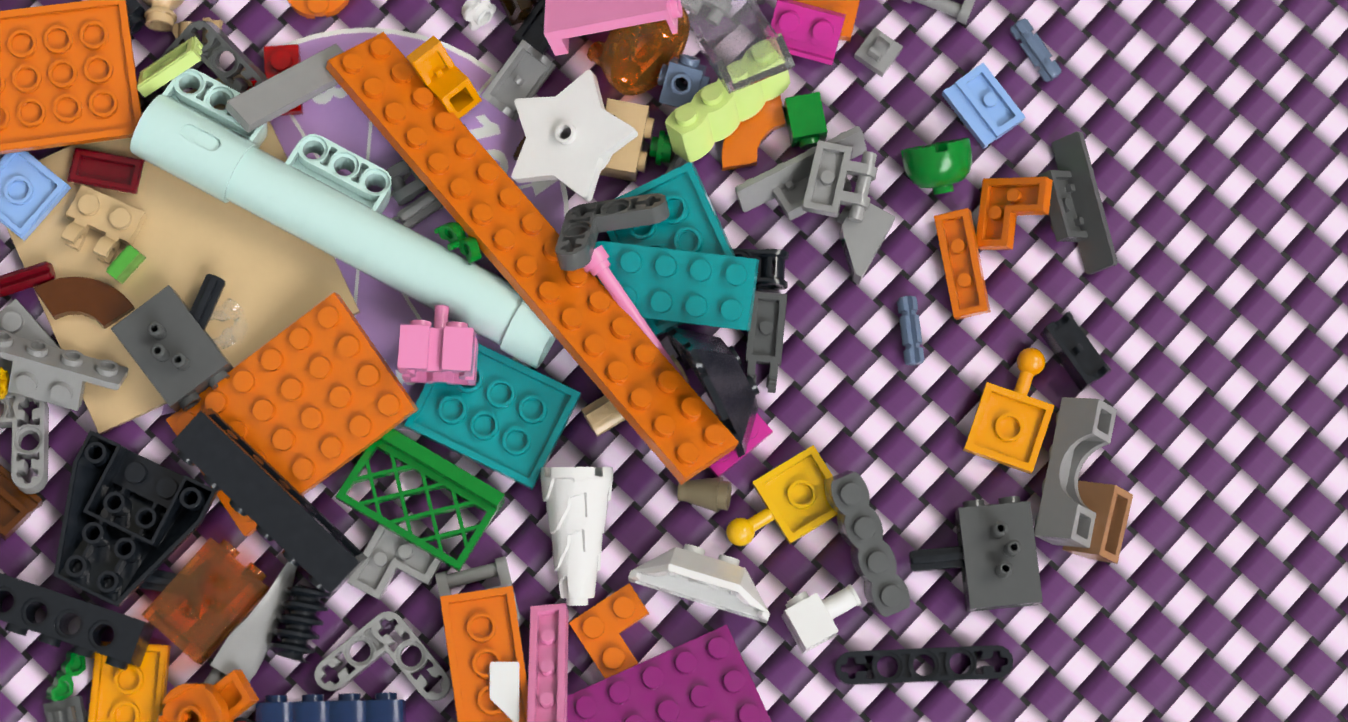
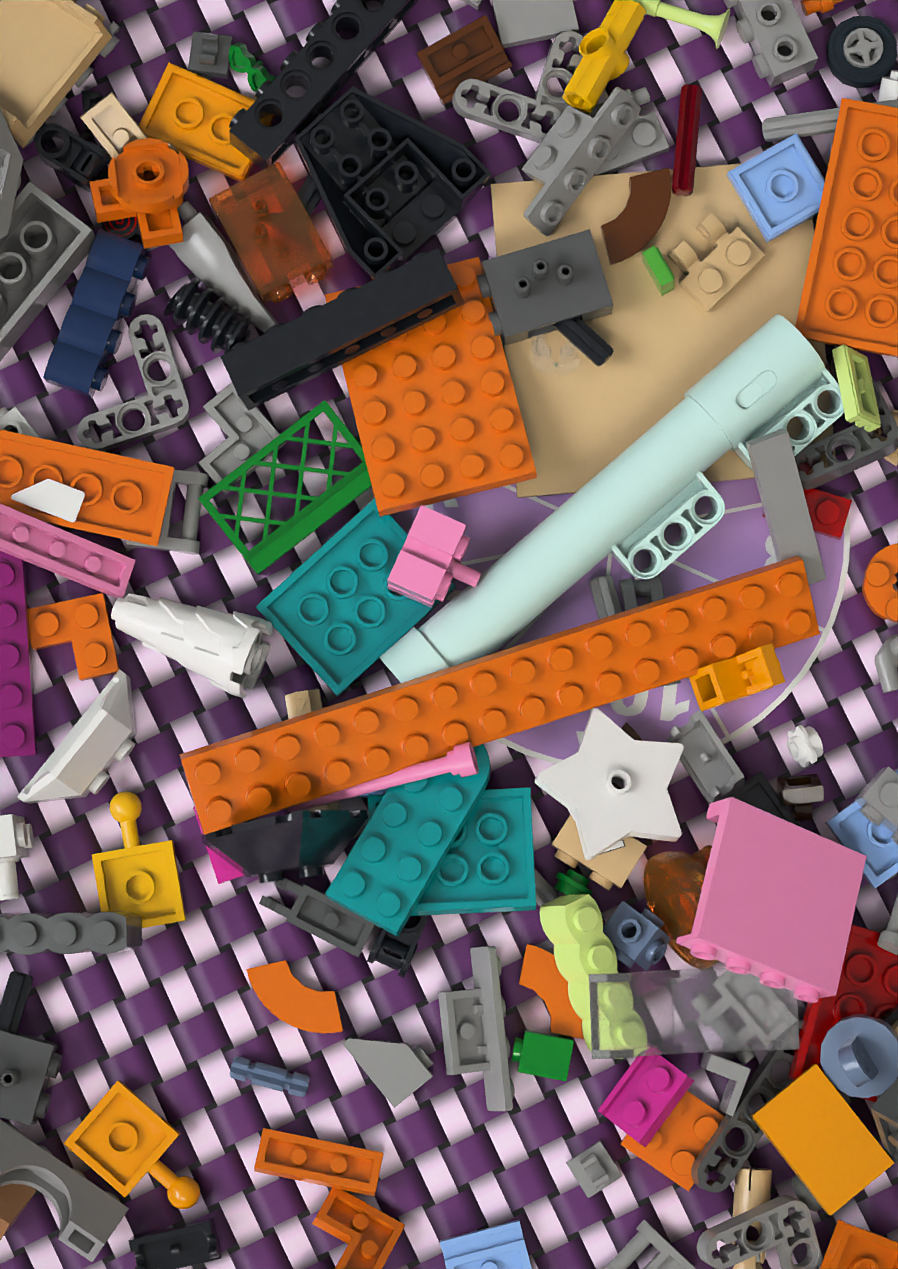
camera: 115 degrees right, 5 degrees up
dark red tile [67,147,145,194] -> none
green piece [434,222,482,264] -> none
dark grey beam [555,193,670,271] -> none
dark tan cone [677,477,732,513] -> none
light grey plate [802,140,878,223] -> none
green cylinder [901,138,972,195] -> none
none -> orange tile [246,960,344,1033]

